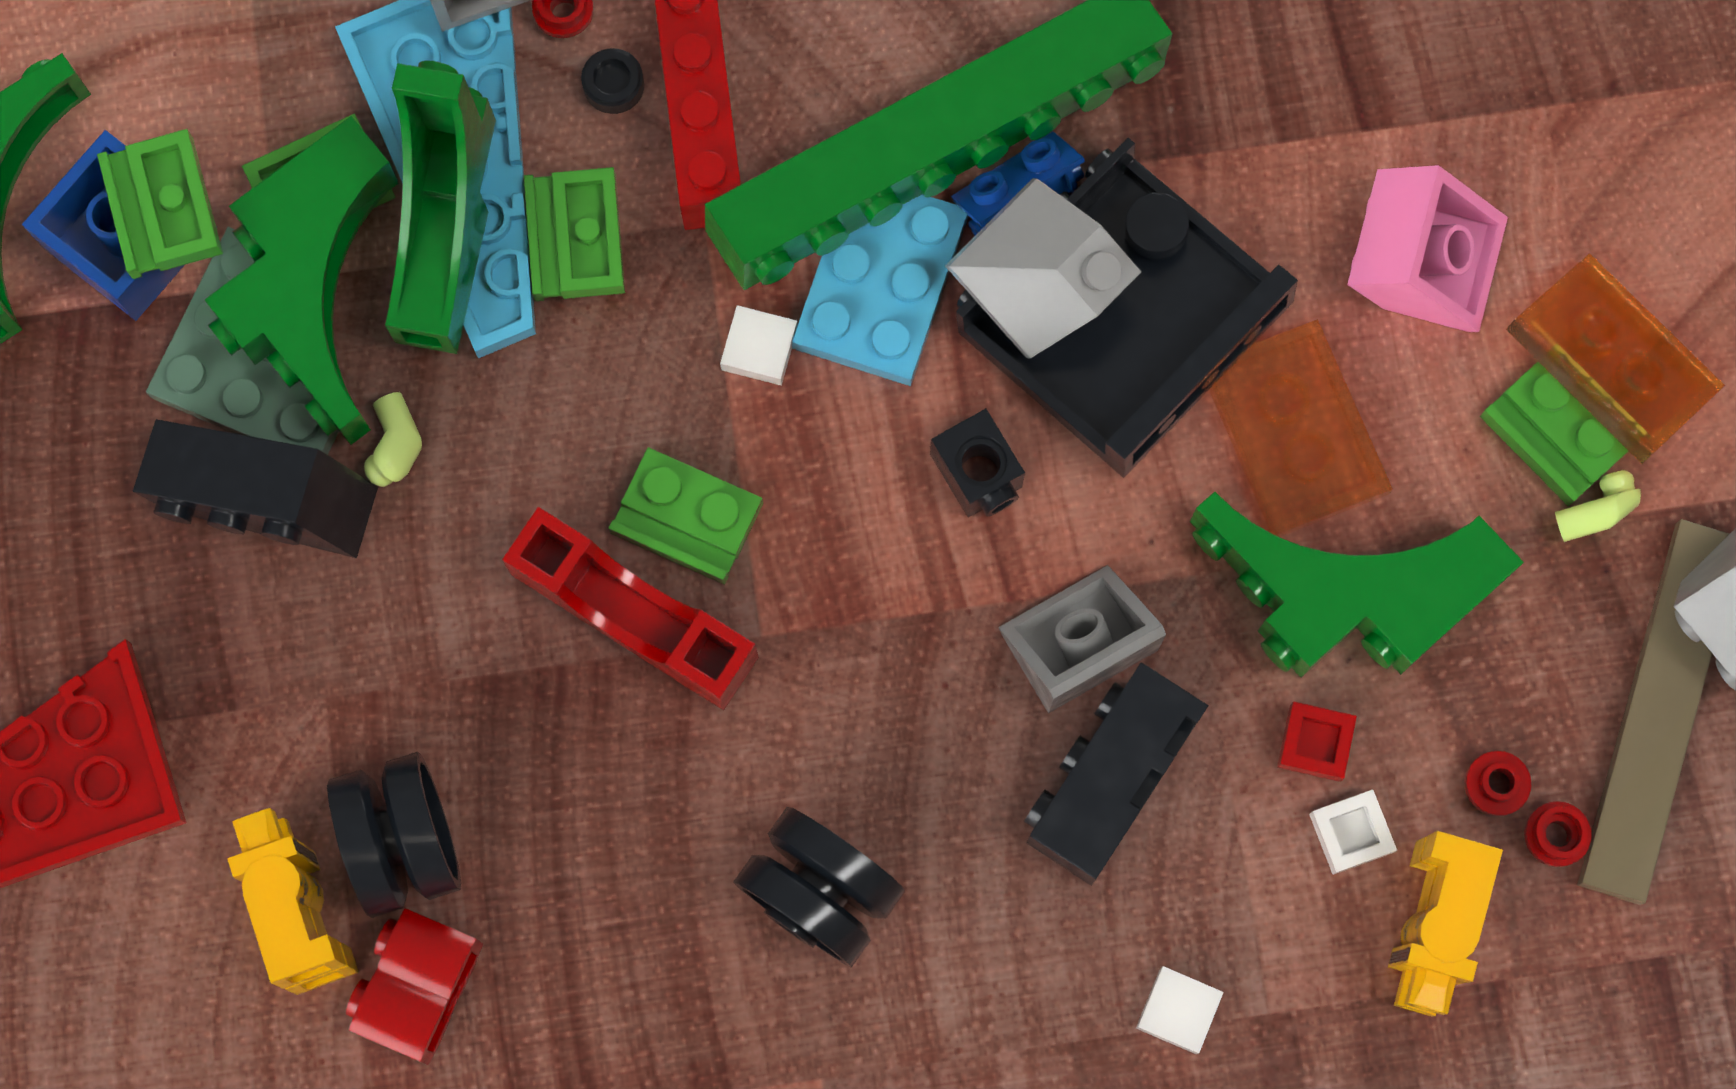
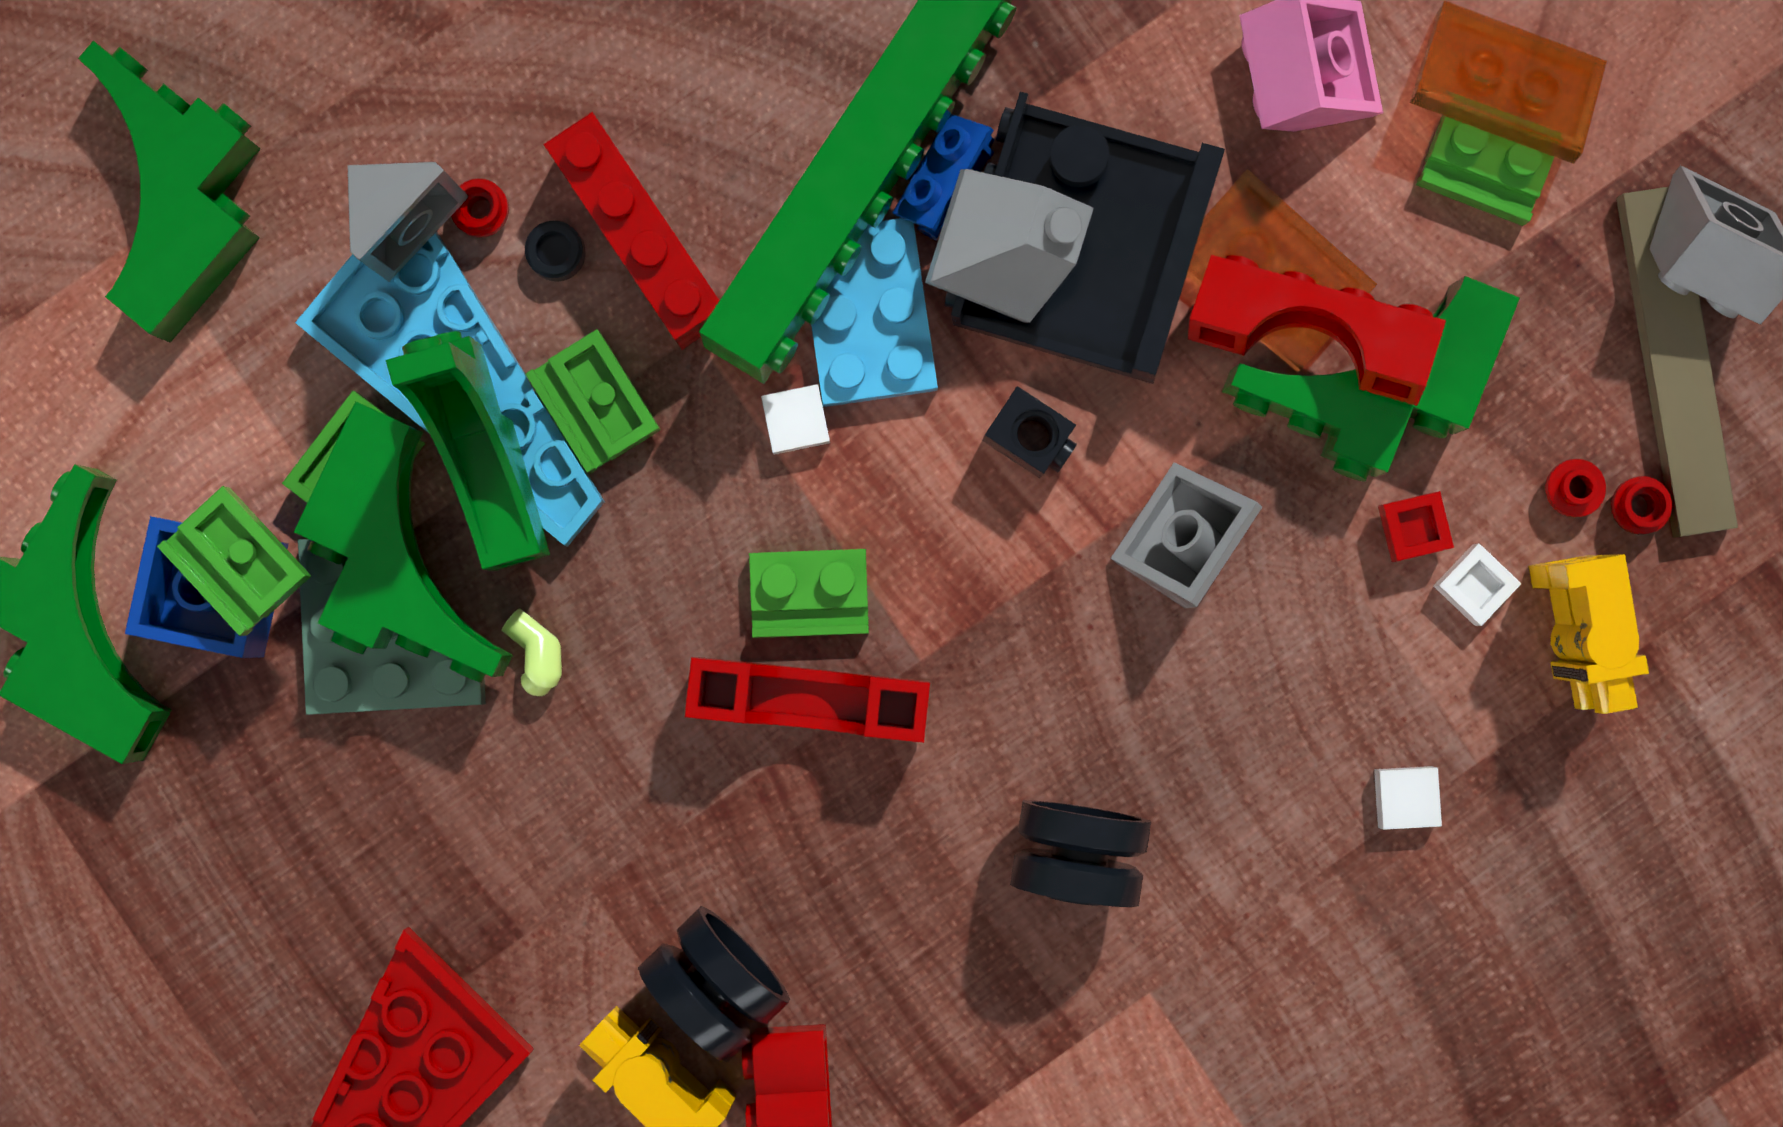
camera: 30 degrees left, 10 degrees up
black wedge [133,419,378,559] -> none
black wedge [1024,662,1209,886] -> none
yellowish green arm [1555,470,1641,542] -> none
none -> red arch [1188,254,1446,406]

